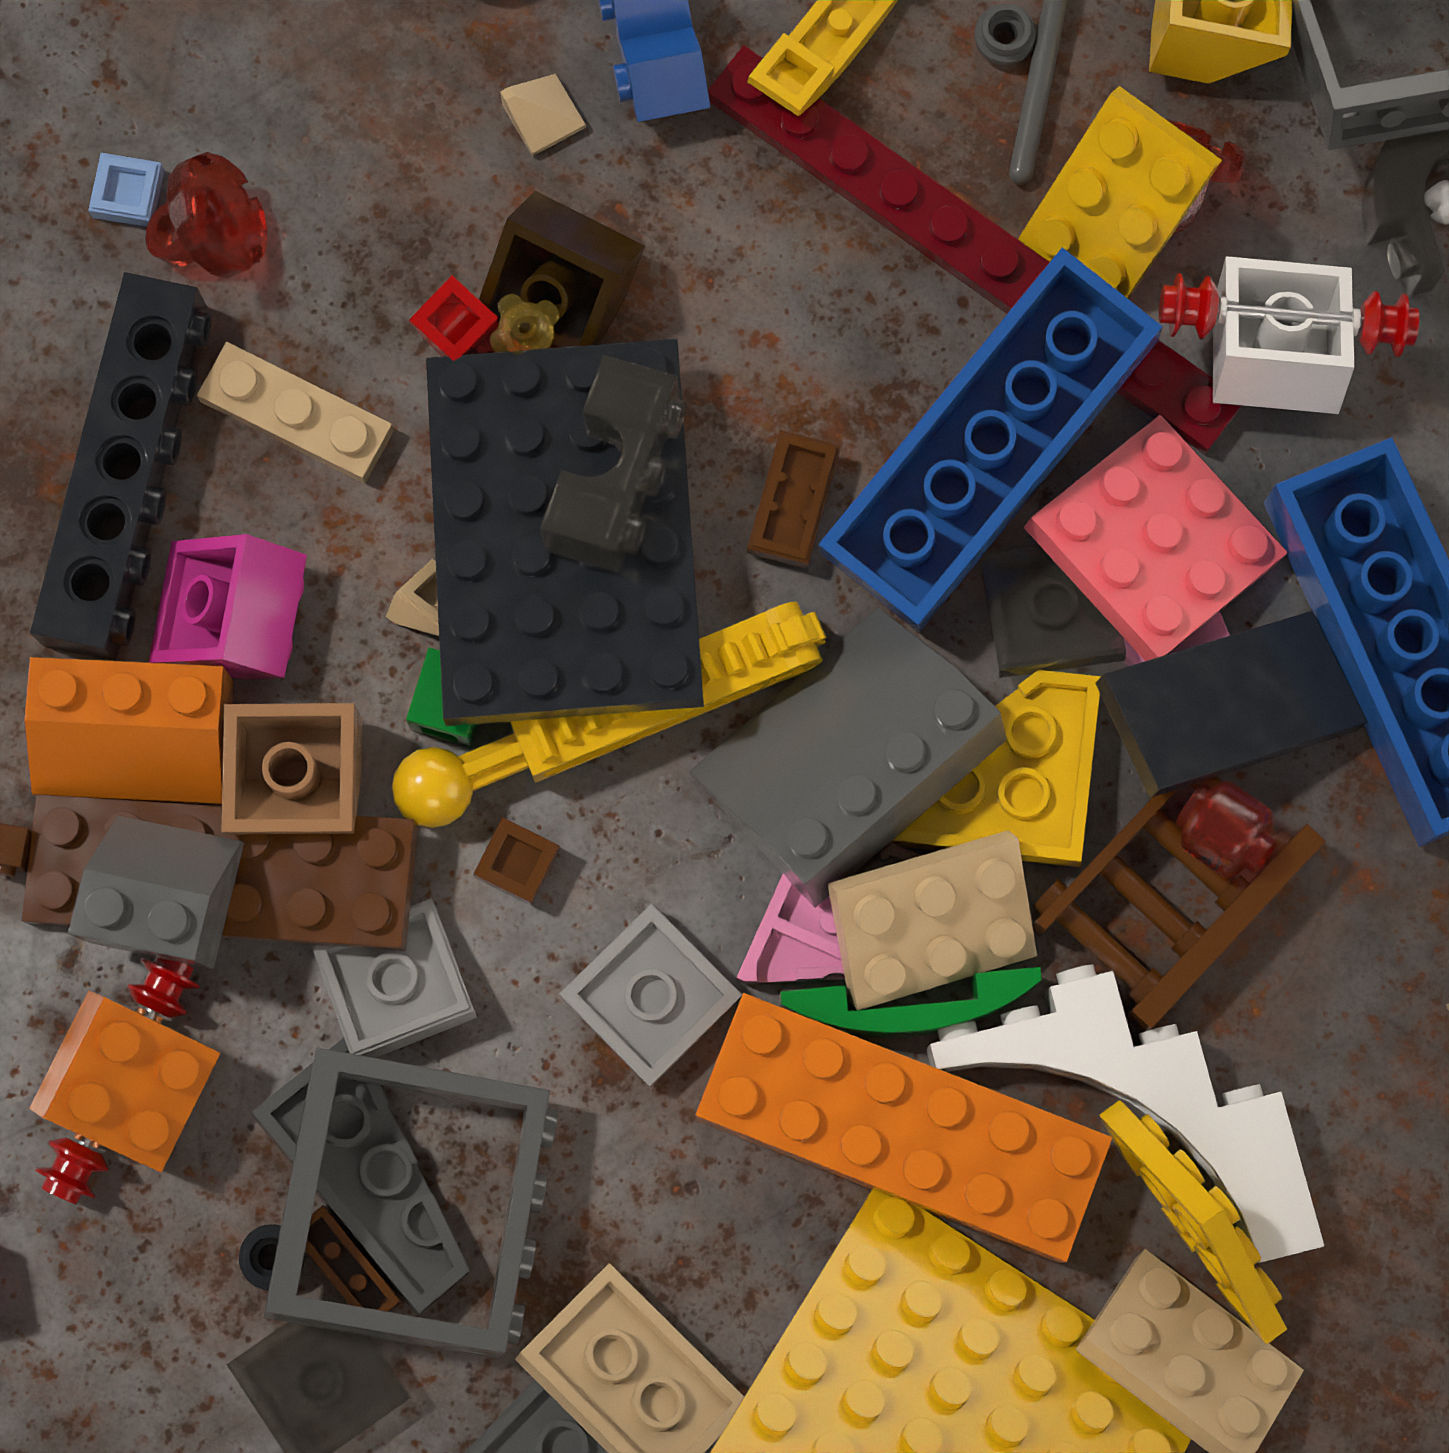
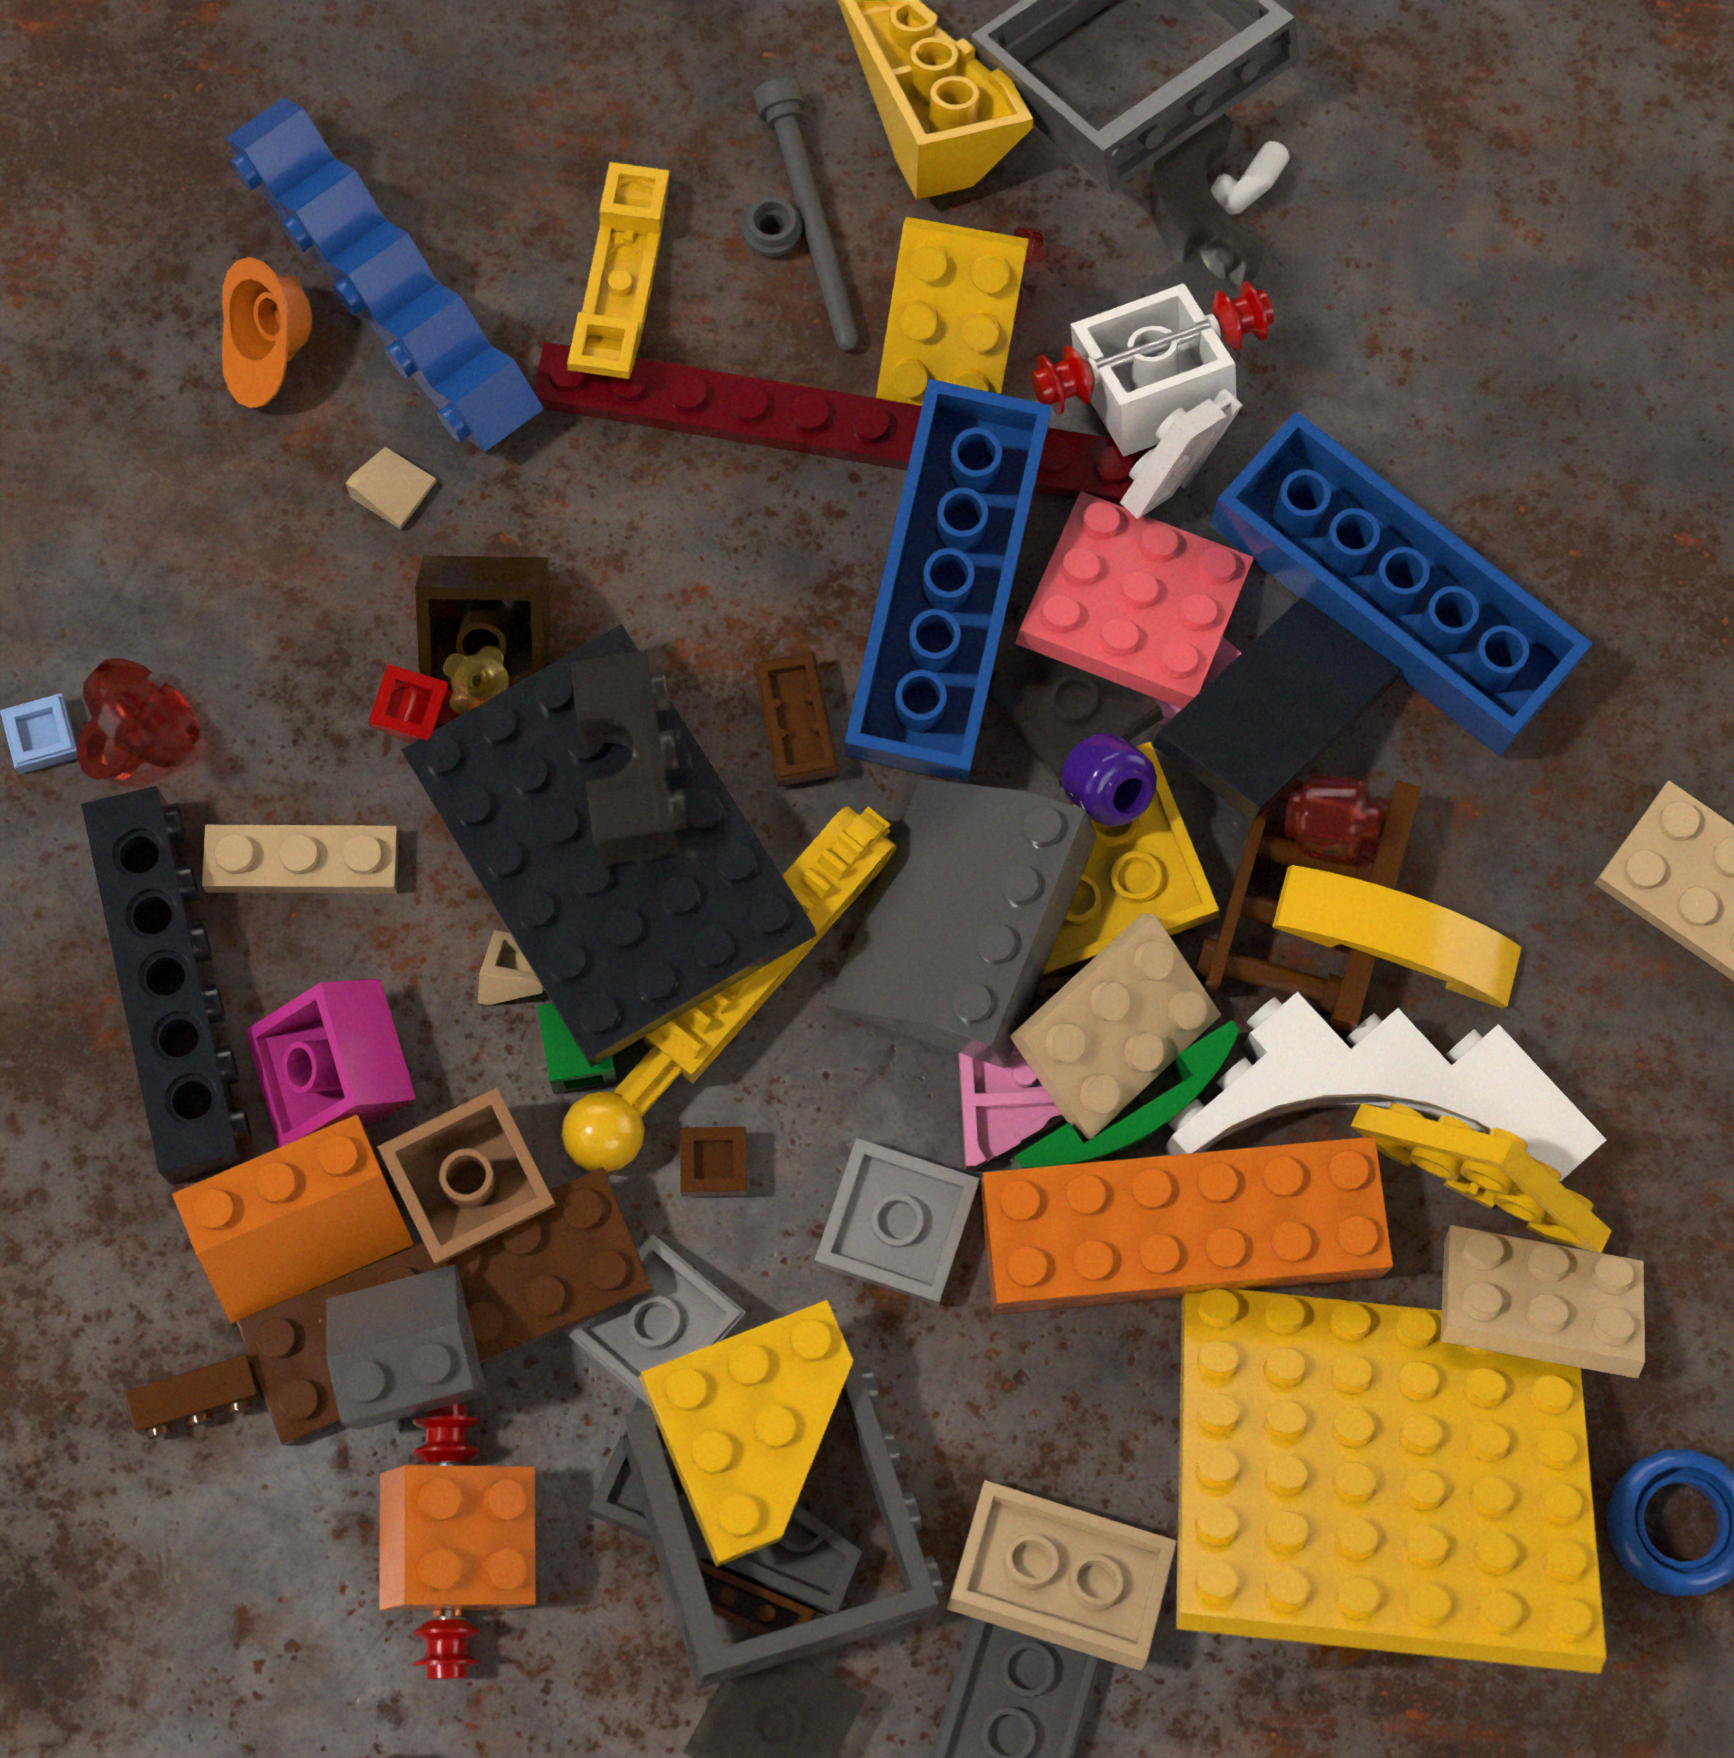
camera: 30 degrees left, 5 degrees down
black plate [239,1224,305,1290] -> none
none -> yellow plate [639,1300,853,1567]
none -> dark purple head [1061,733,1157,827]
none -> white plate [1120,388,1243,519]
none -> yellow slope [1272,865,1522,1009]

